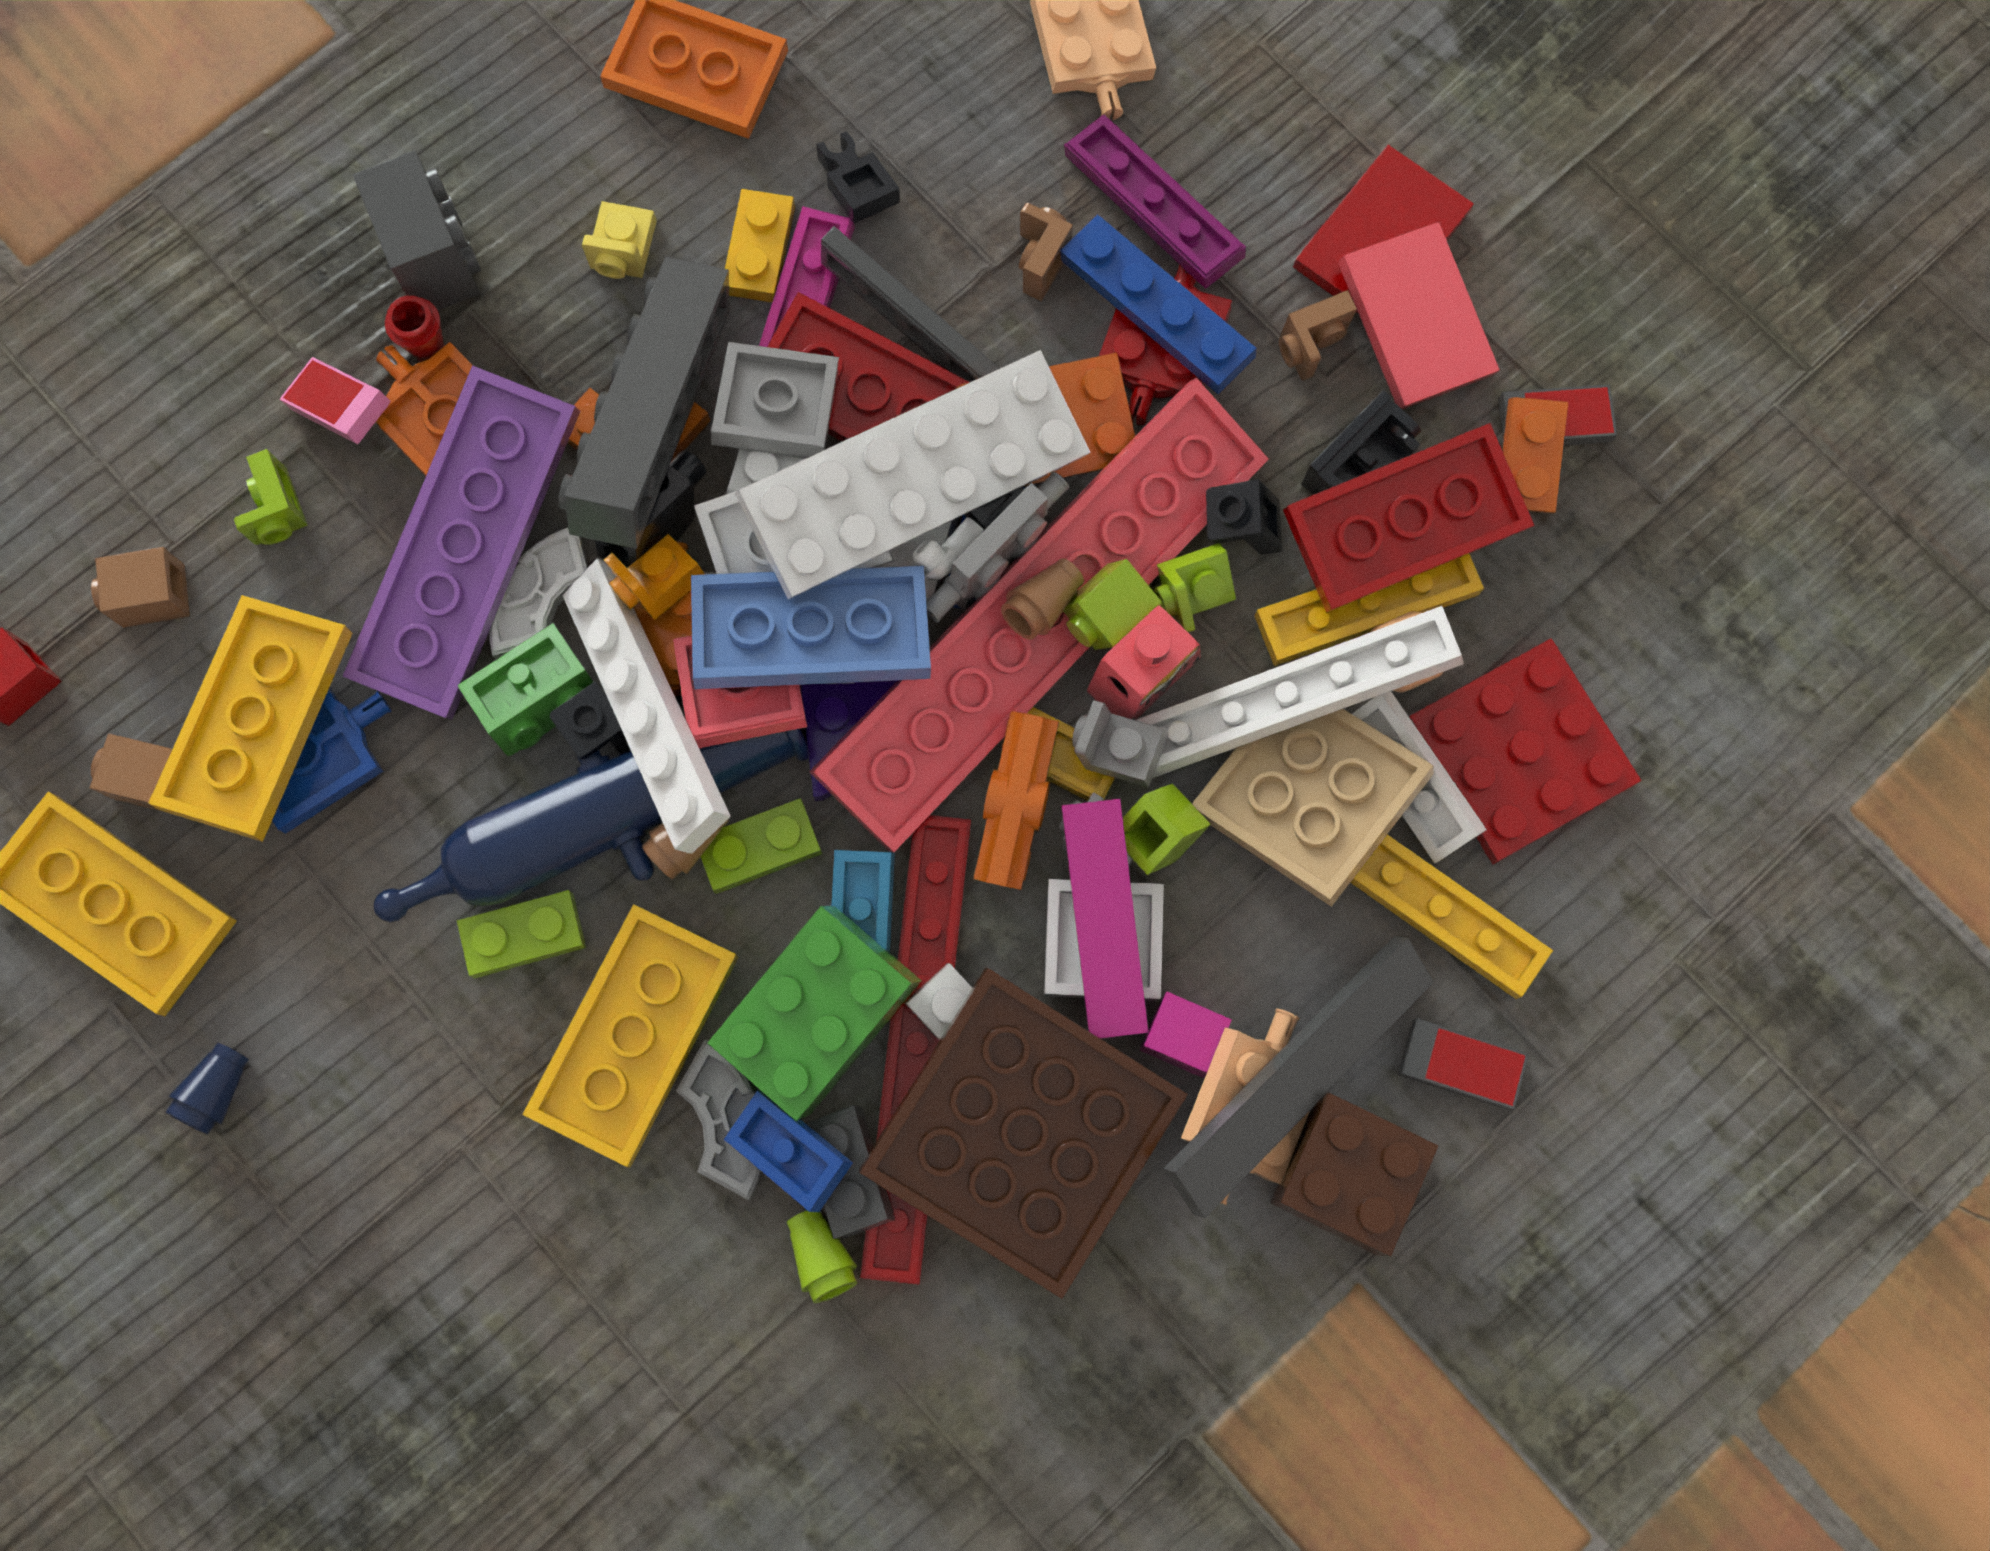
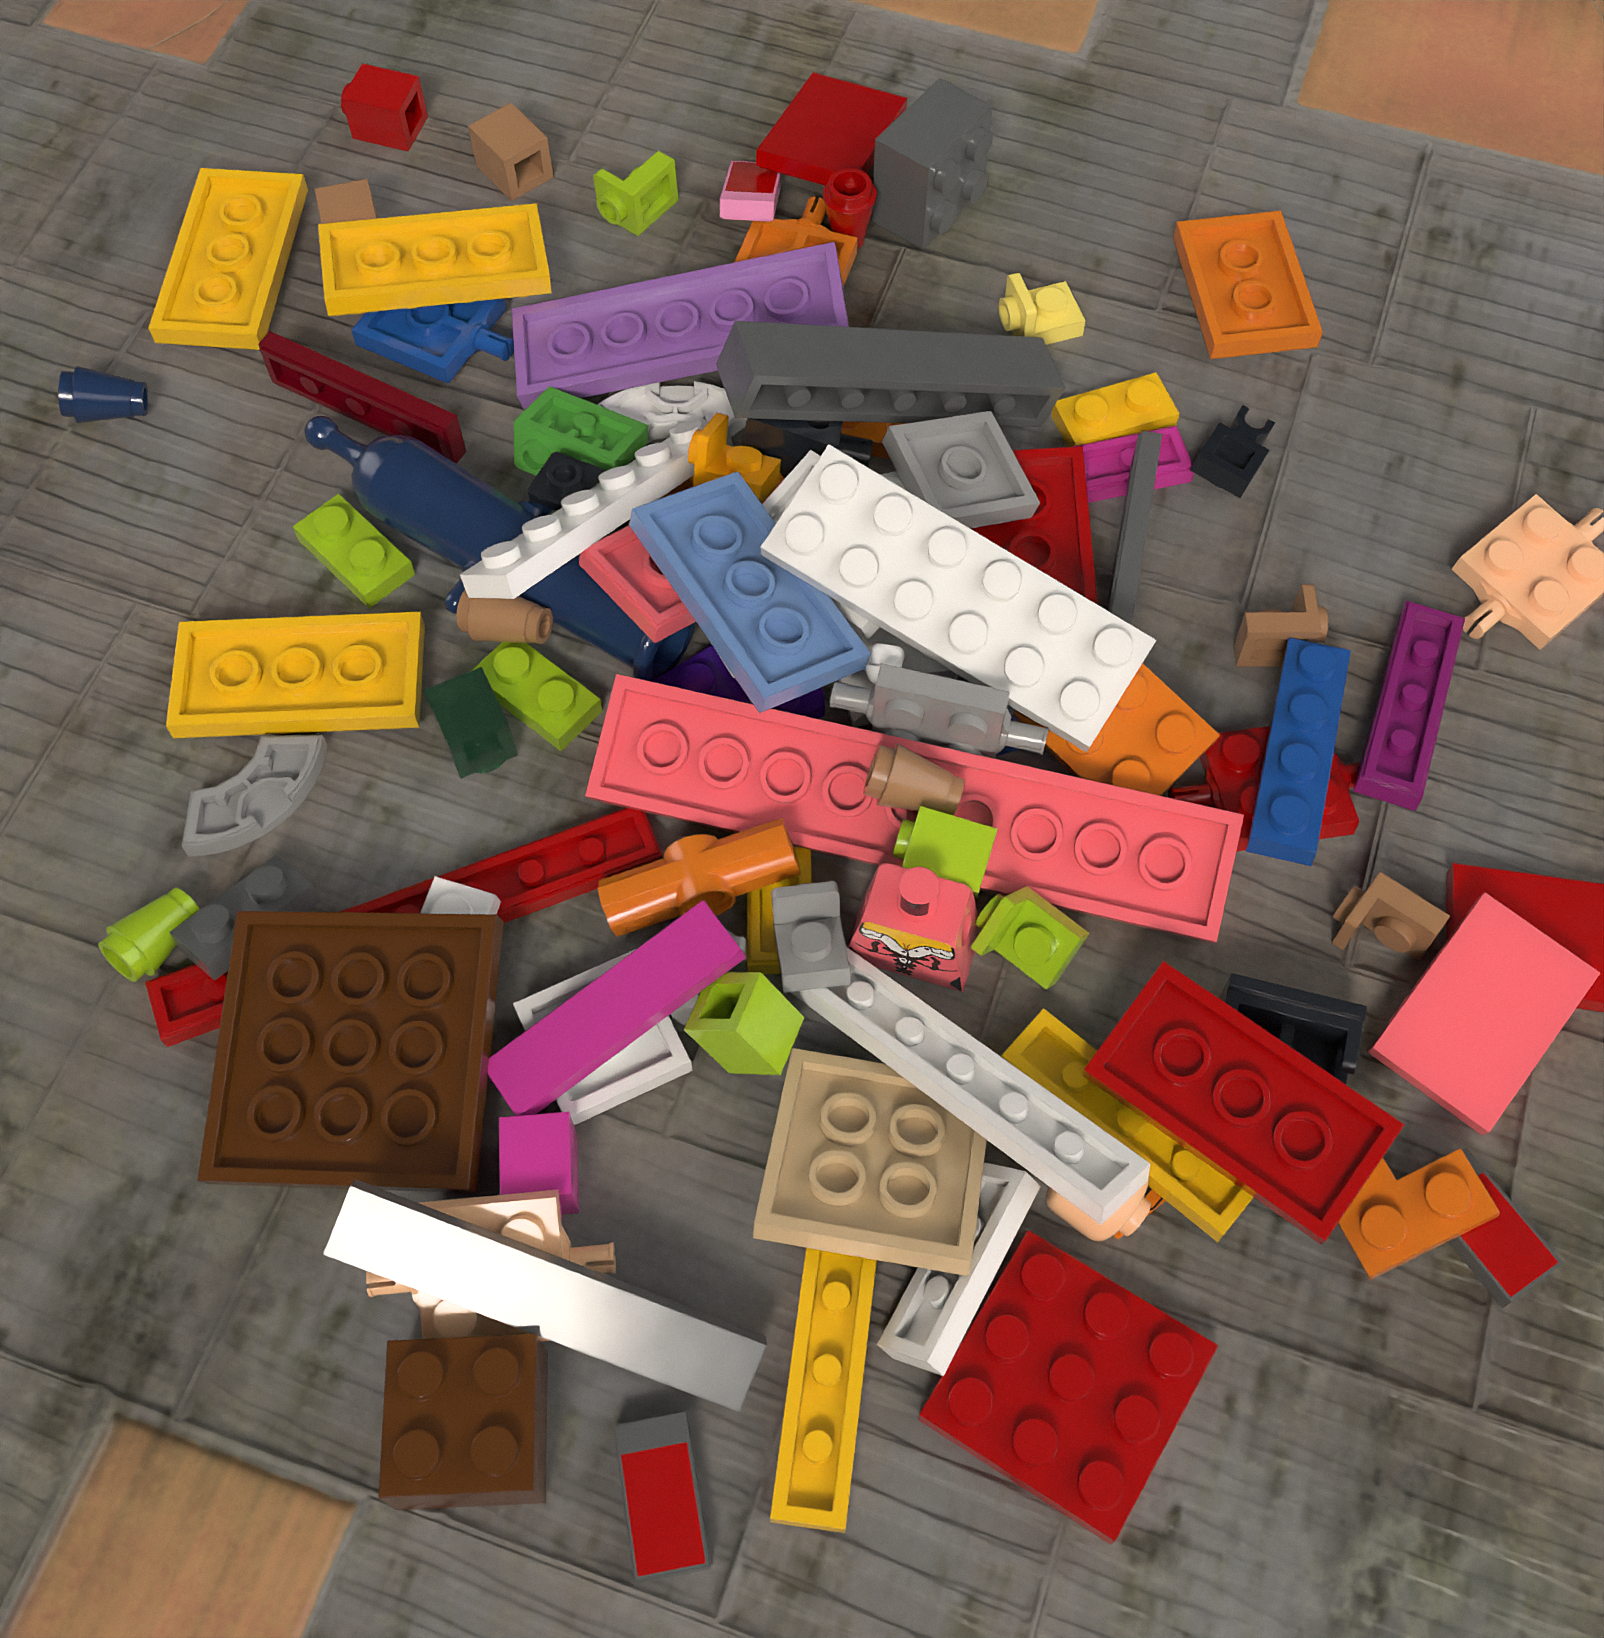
camera: 65 degrees right, 15 degrees down
bright green brick [707,906,922,1121] -> none
blue plate [724,1090,853,1212] -> none
dark azure plate [831,850,895,953] -> none
black bracket [1206,479,1282,555] -> none
none -> dark red tile [258,331,467,464]
none -> clear green brick [423,667,518,779]
none -> red tile [756,72,907,186]

